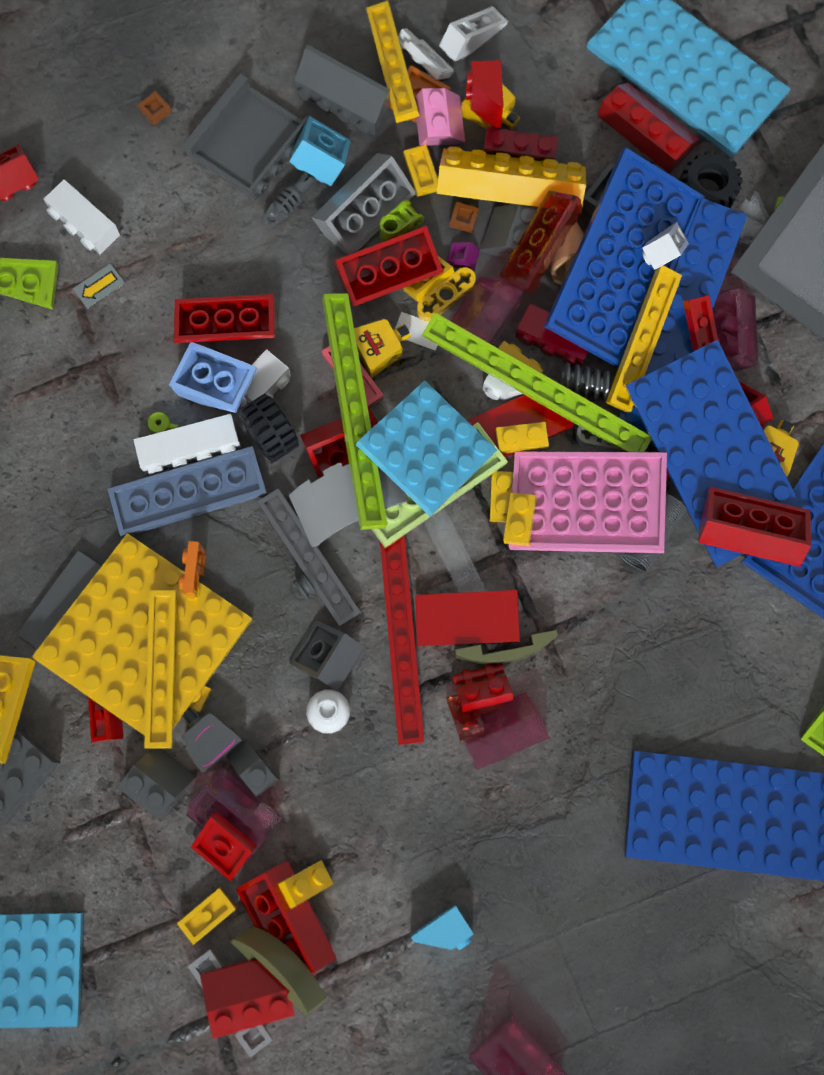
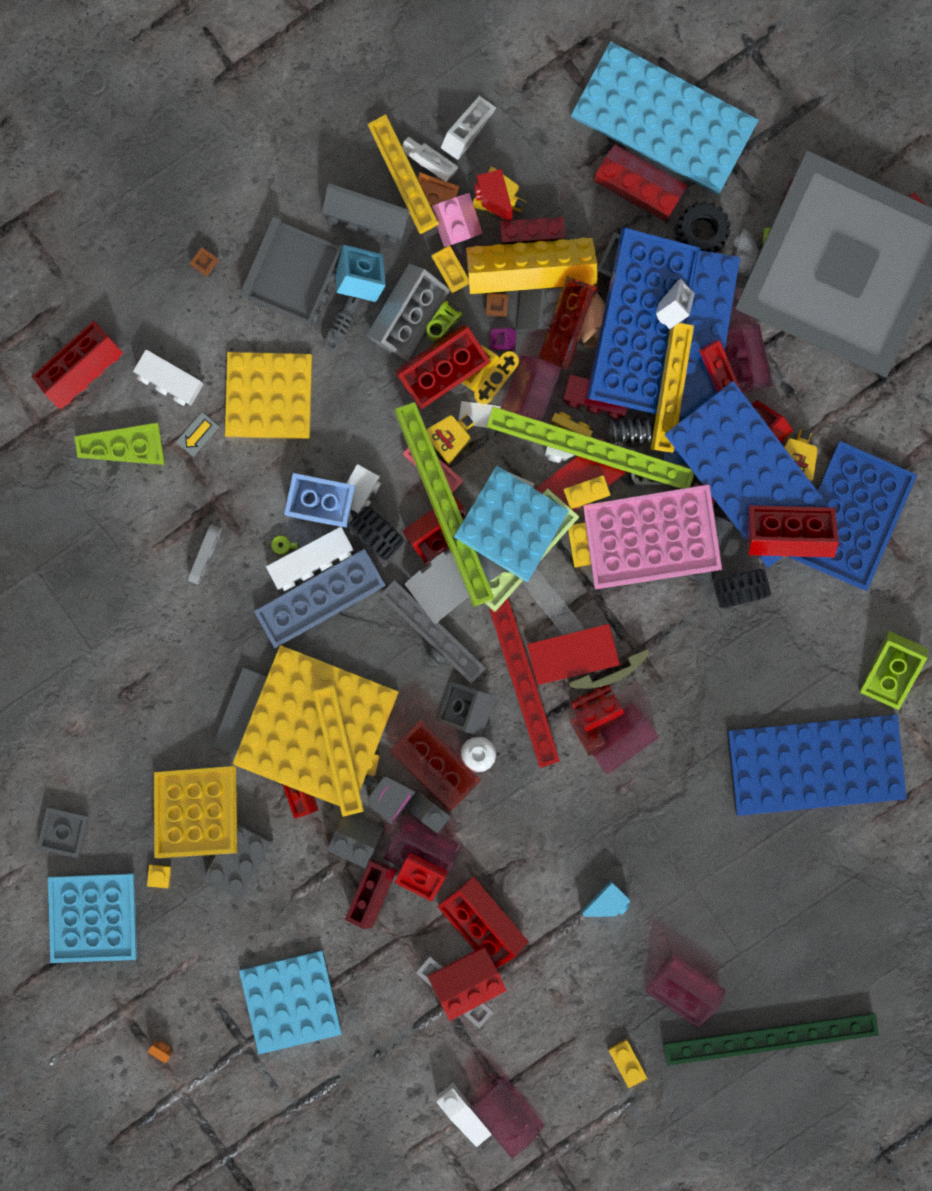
camera: 10 degrees left, 10 degrees up
red slope [174,294,277,343] -> none
yellow plate [177,887,237,945] -> none
orange plate [179,541,206,597] -> none
olive slope [231,926,326,1016] -> none
yellow plate [278,860,333,909] -> none
yellow plate [503,493,537,546] -> none
none -> light grey beam [188,524,222,585]
none -> yellow plate [225,352,312,439]
none -> dark red brick [345,861,397,929]
none -> clear red slope [389,720,481,812]
none -> black tyre [713,568,771,609]

